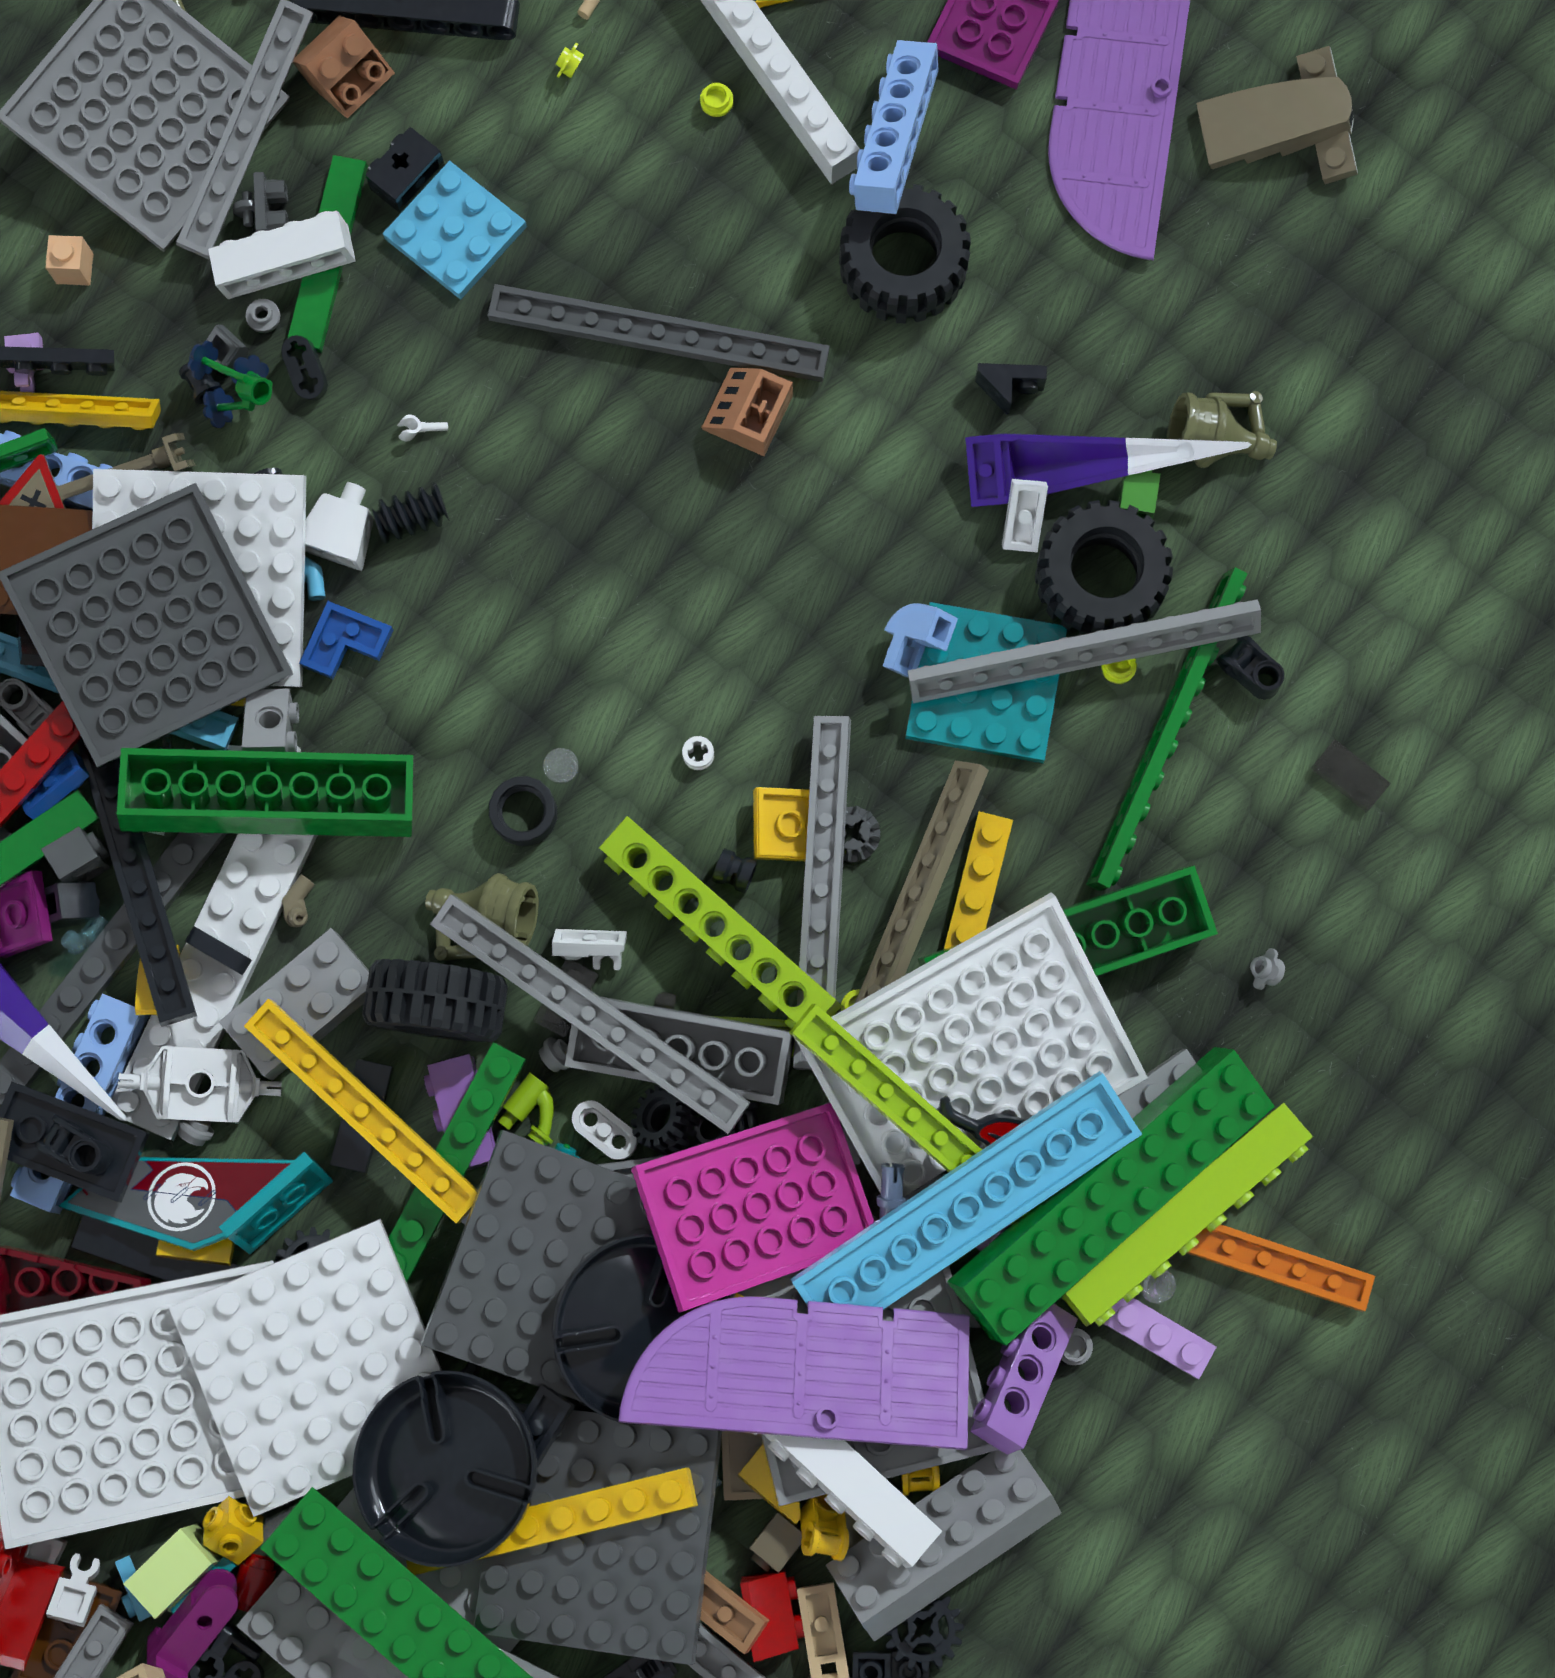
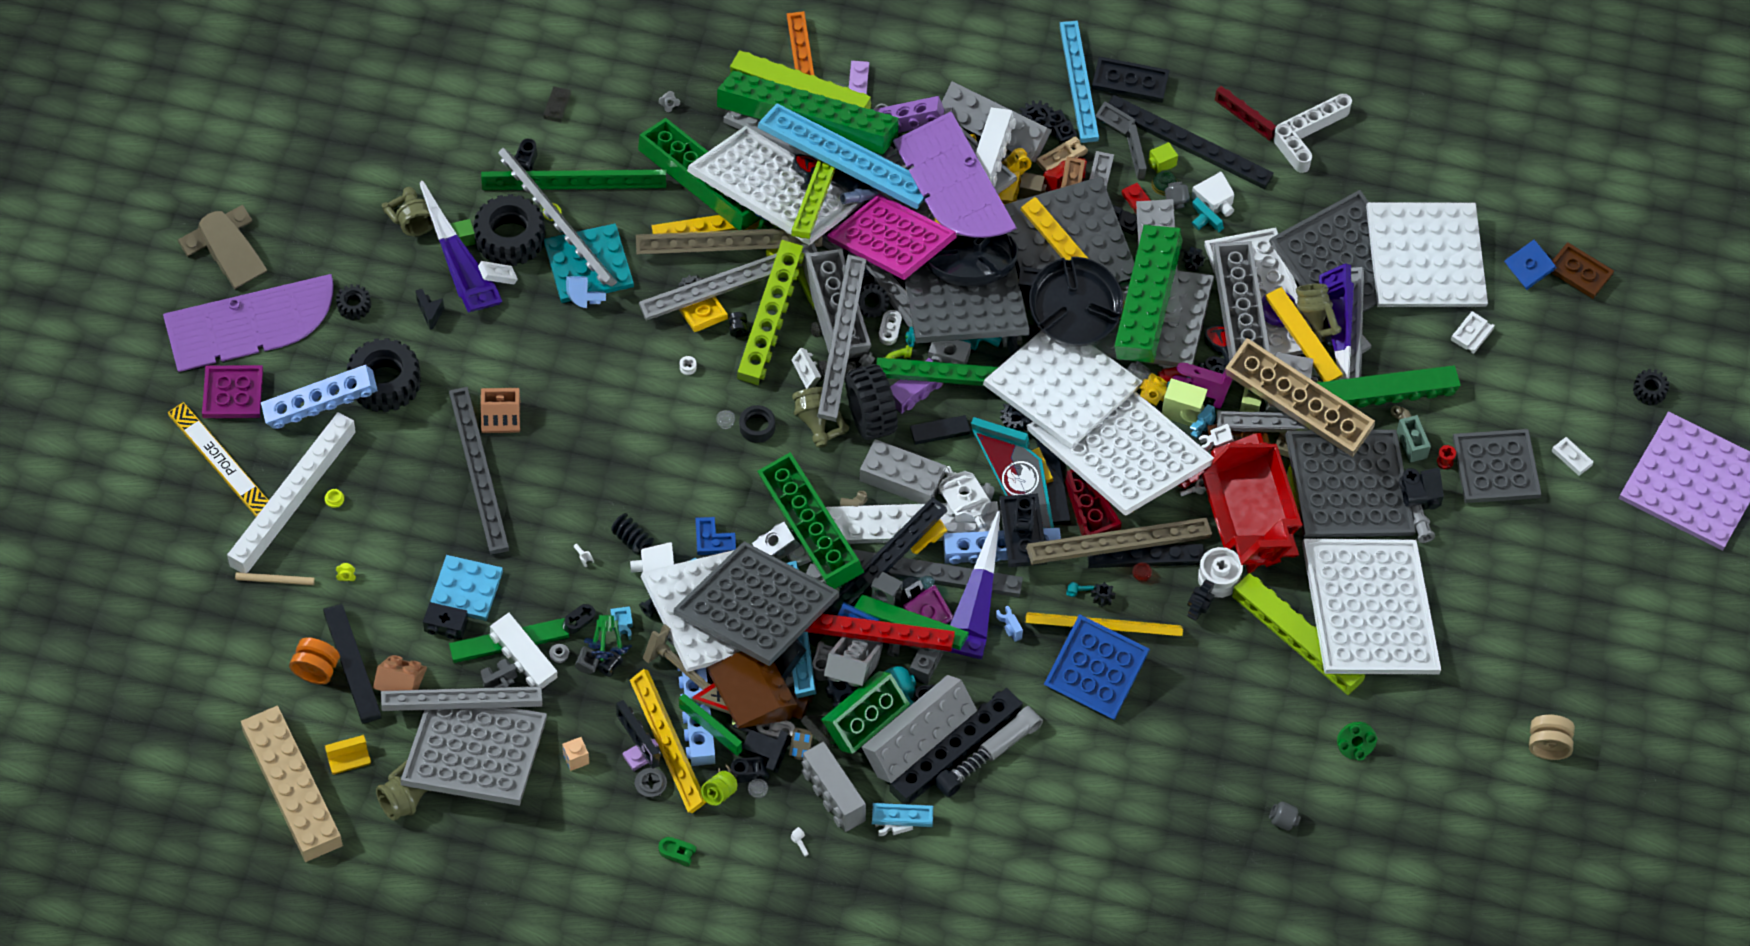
camera: 120 degrees left, 20 degrees down
black beam [184,926,252,976] -> none
yellow plate [244,999,478,1224] -> none
none -> black tyre [336,284,371,320]
none -> medium azure plate [610,606,633,640]

